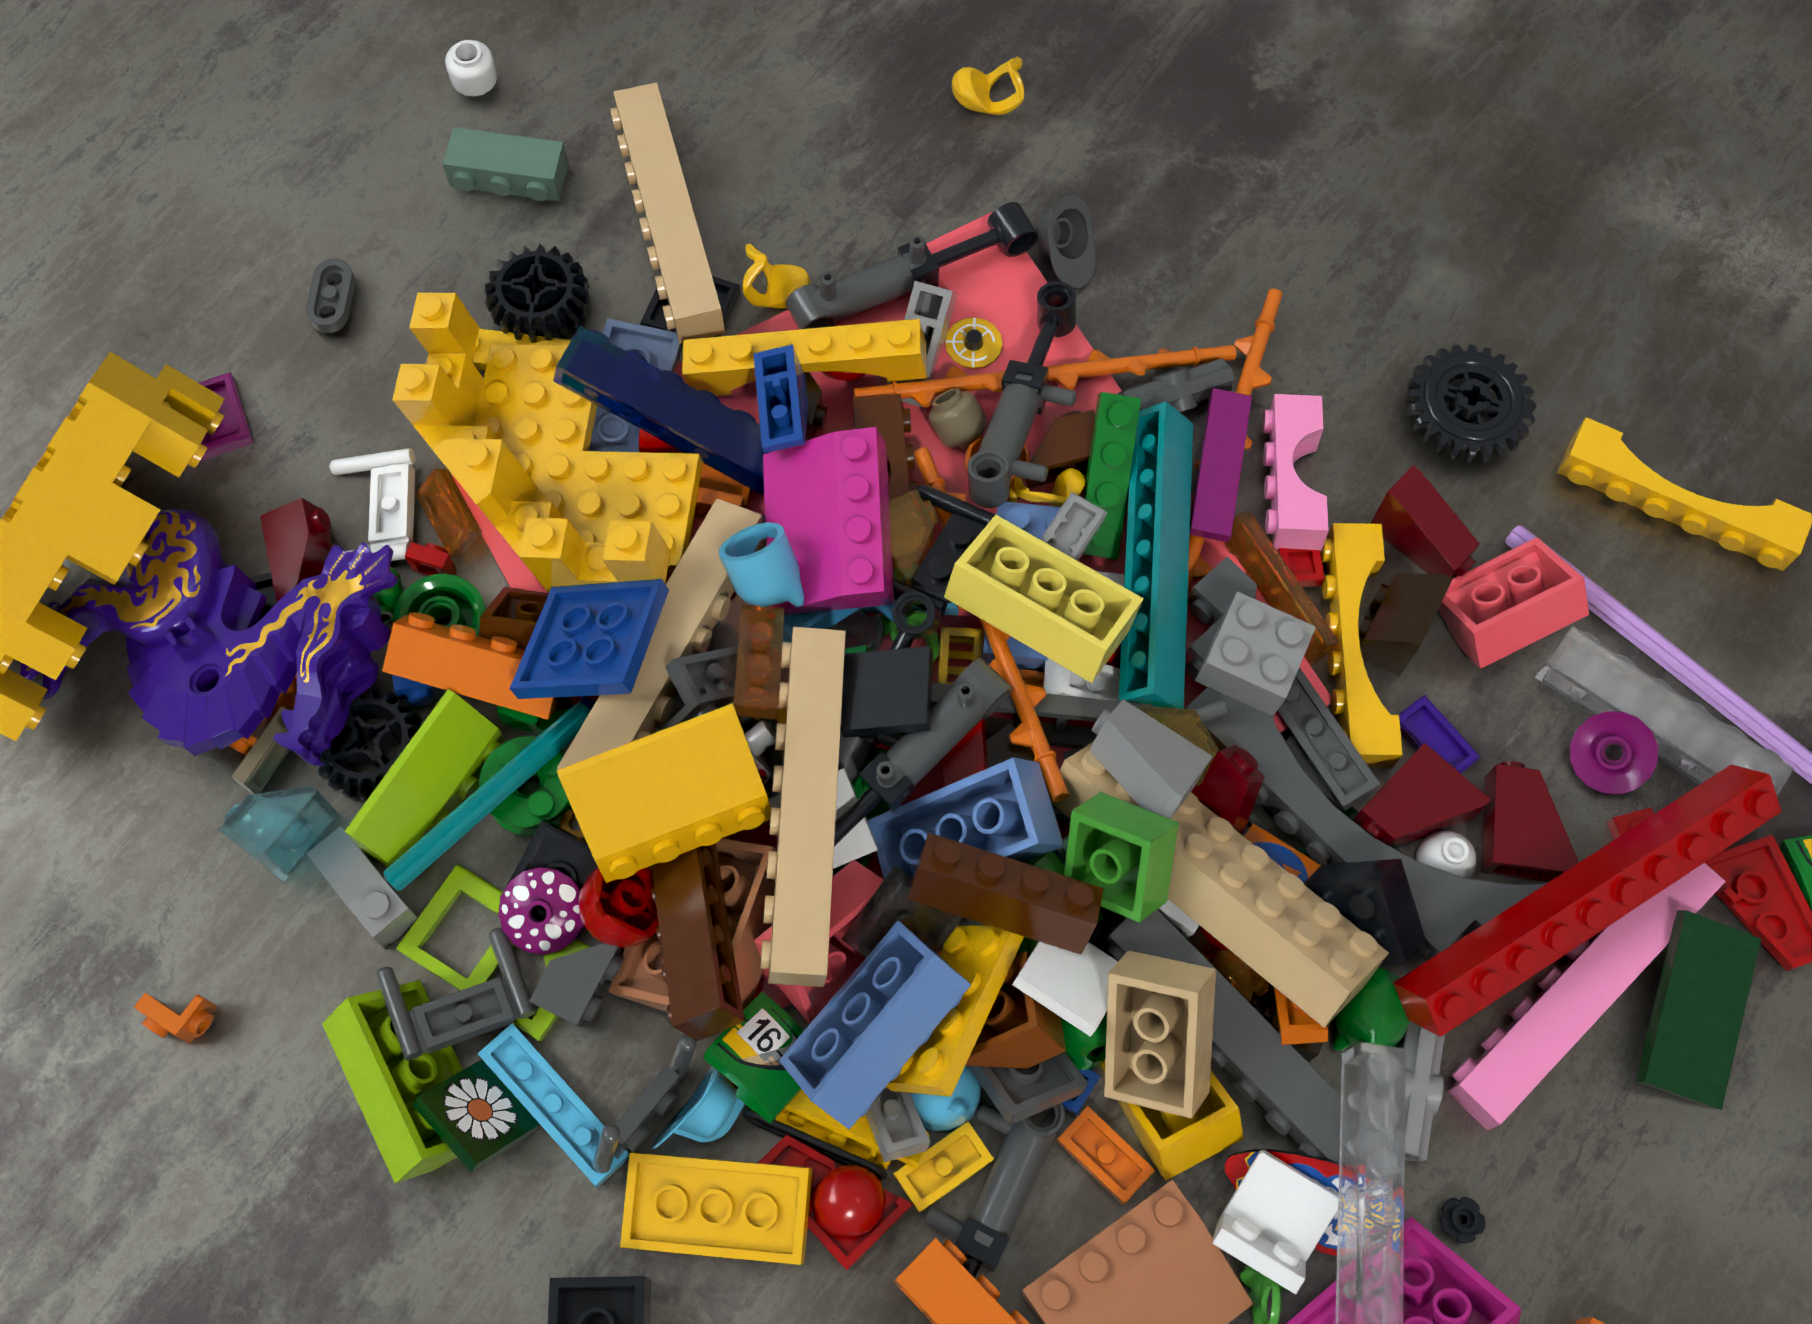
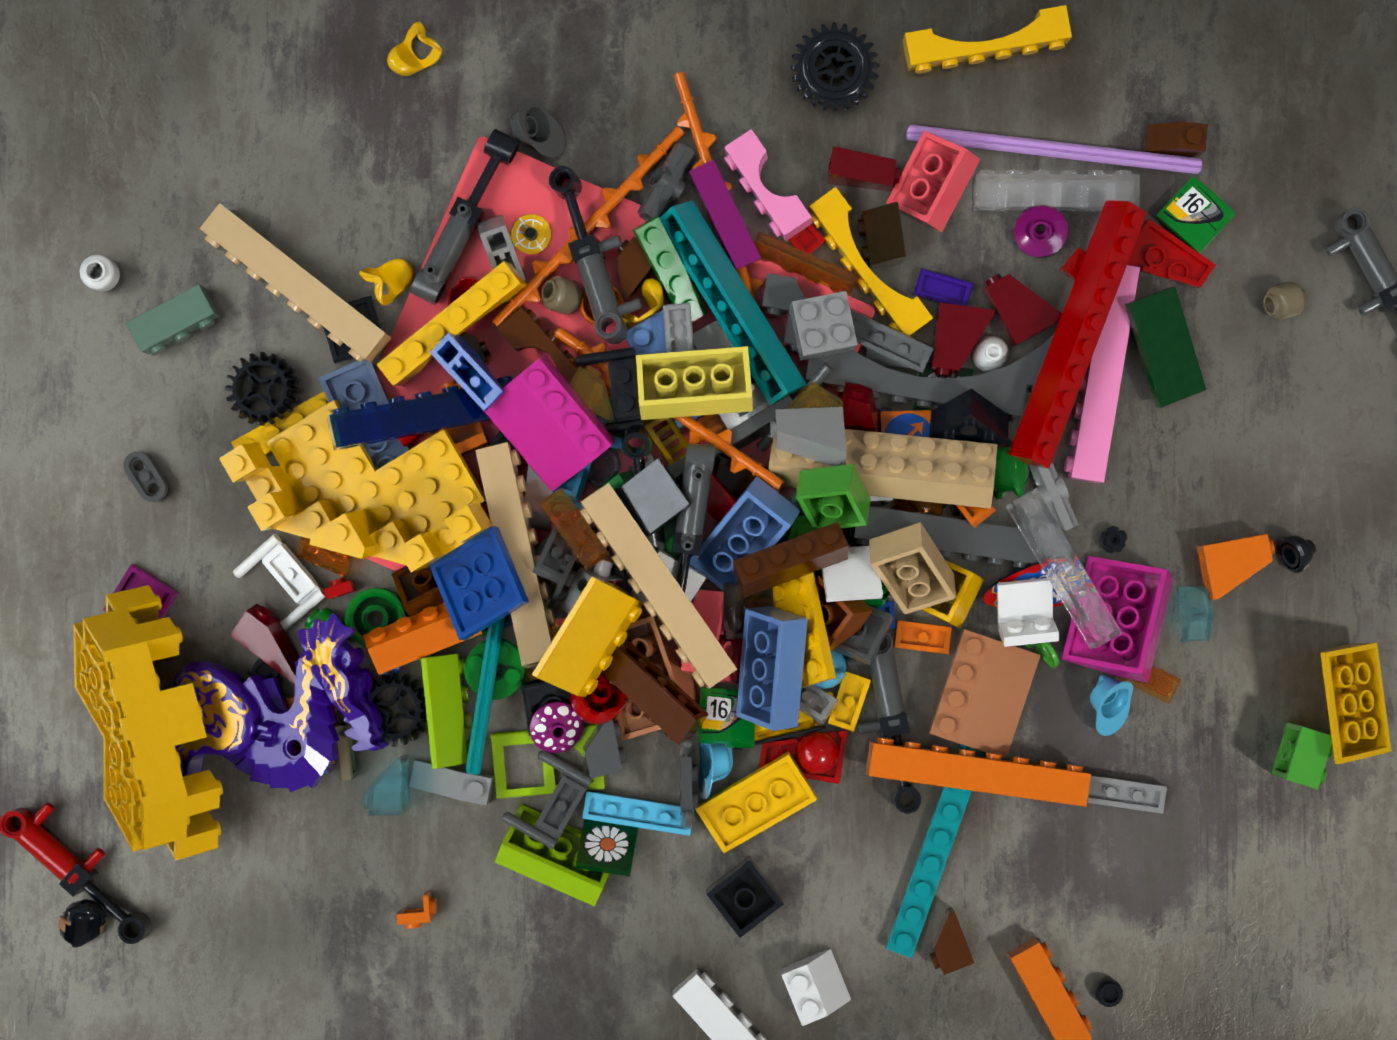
camera: 30 degrees left, 20 degrees up
medium azure piece [719,522,805,609] -> none

